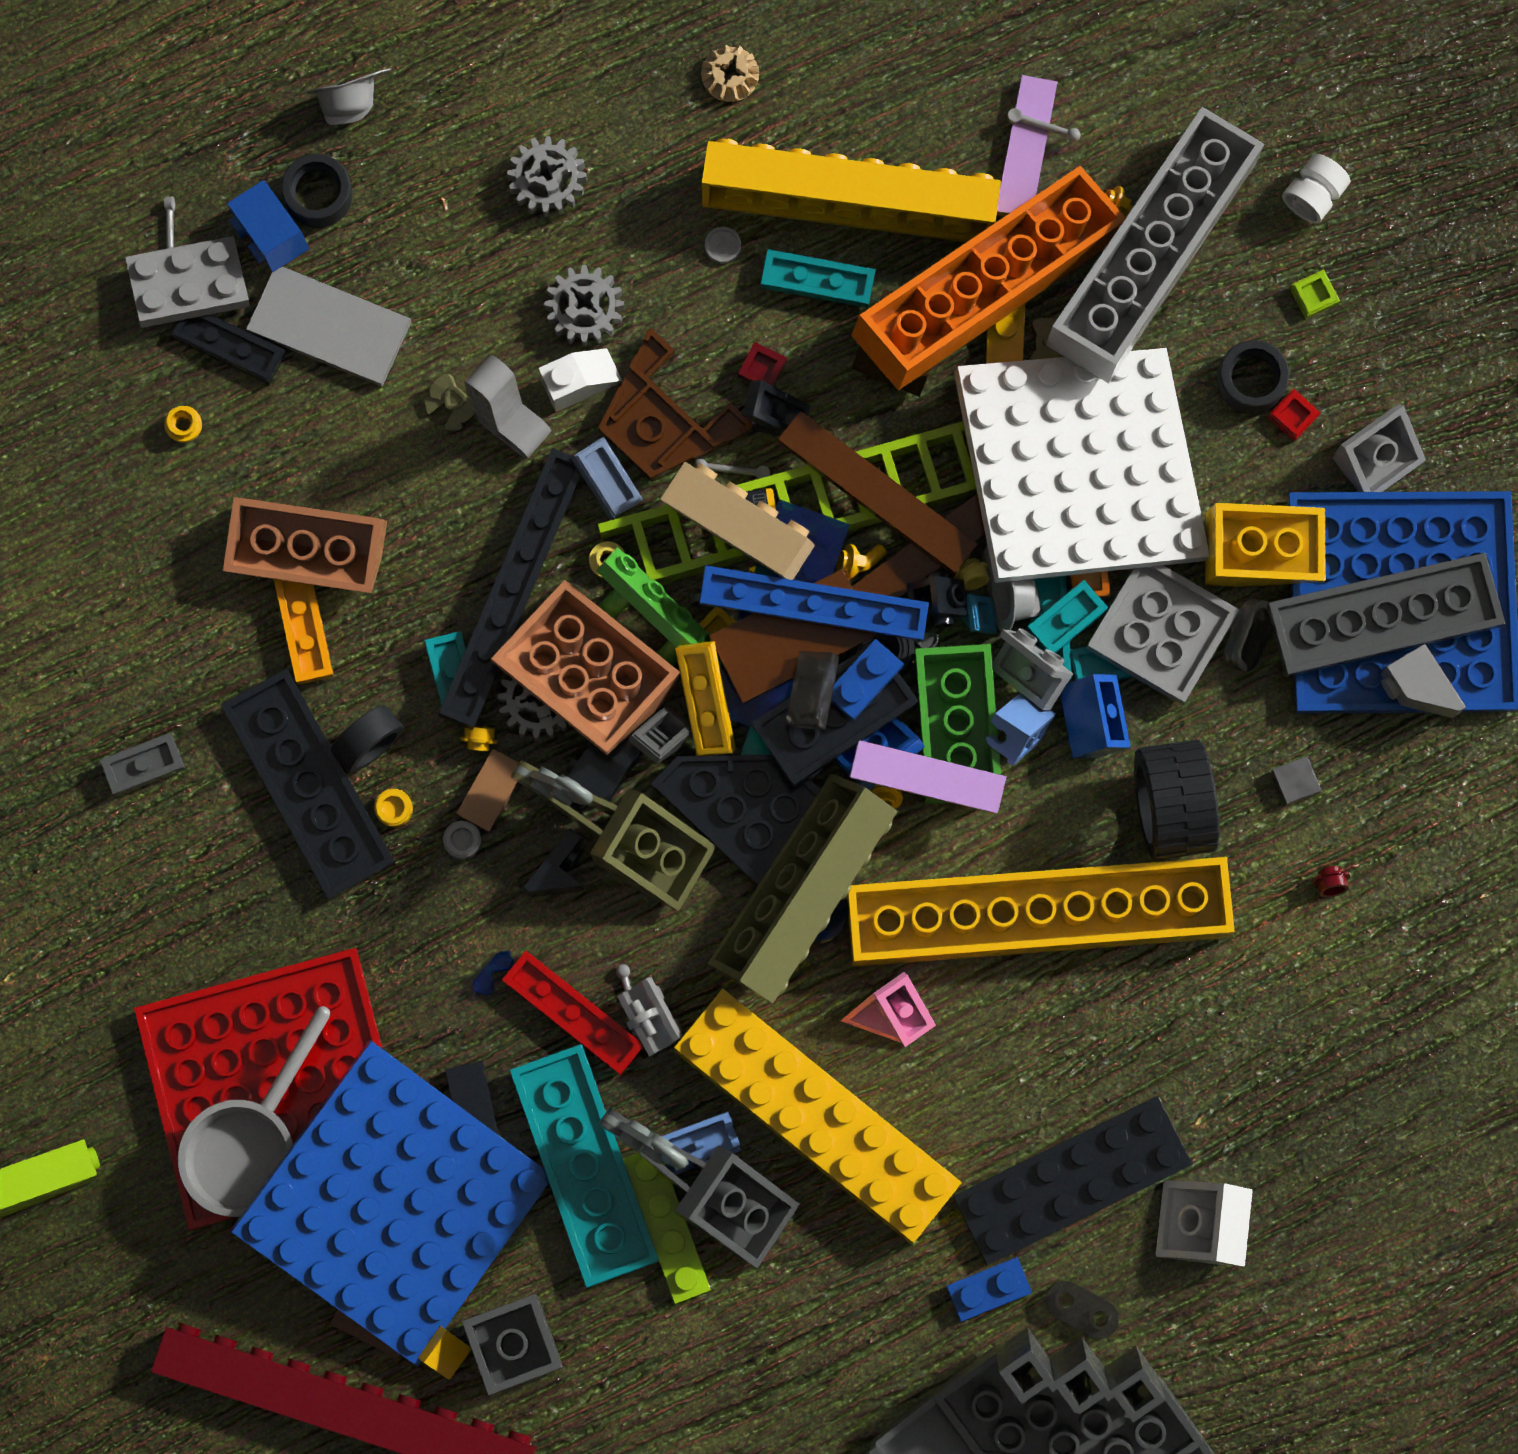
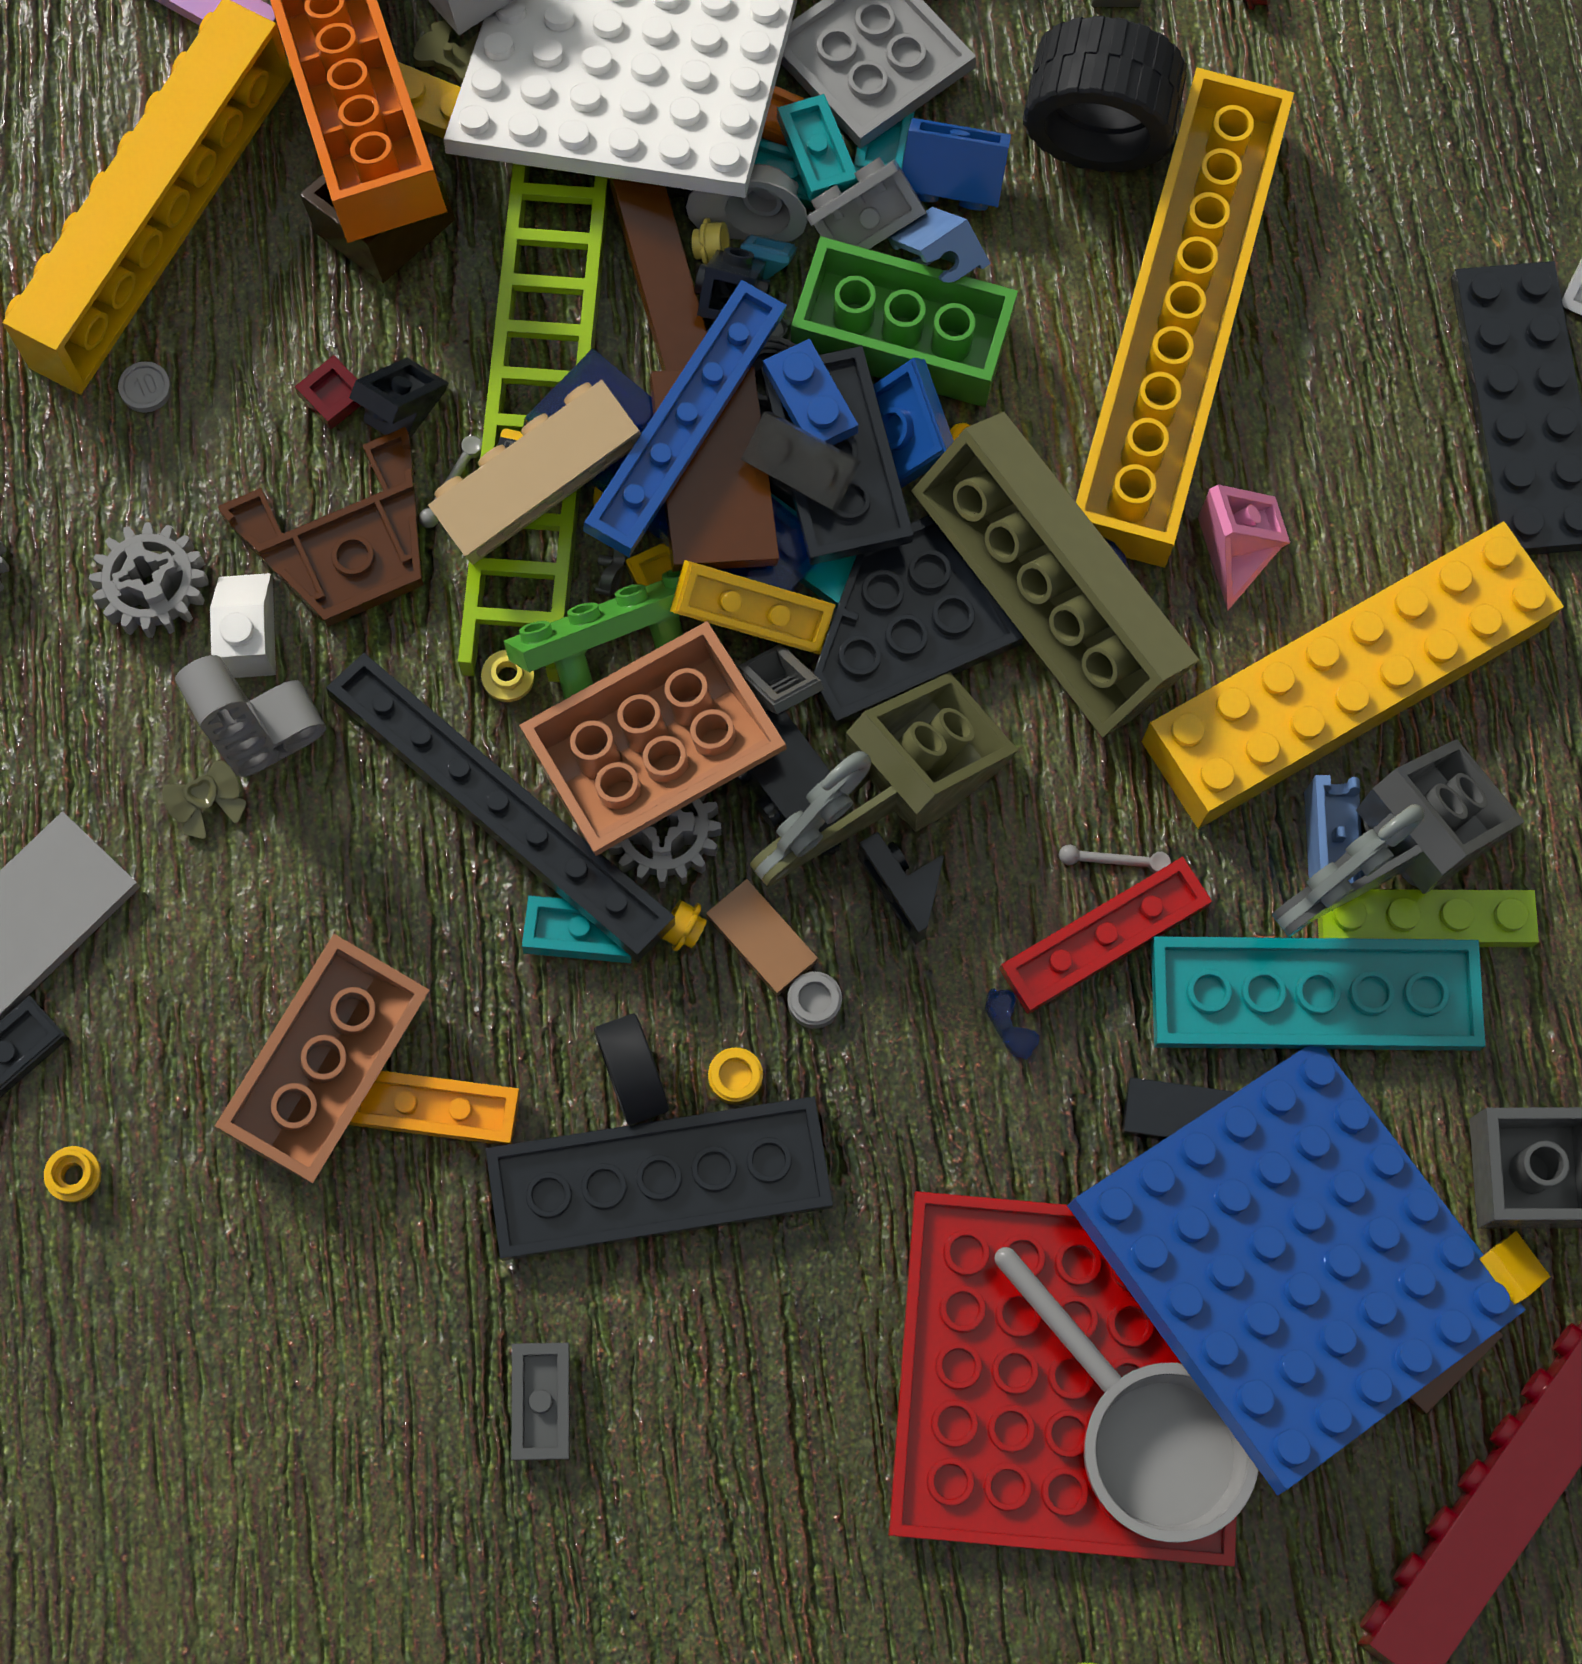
camera: 70 degrees left, 5 degrees down
sand blue tile [571,437,643,520] -> none
light grey hips [617,977,683,1056] -> none
teal plate [761,249,876,308] -> none
reddish brown tile [778,411,978,576] -> none
yellow plate [836,544,887,580] -> none
lavender tile [849,740,1007,814] -> none

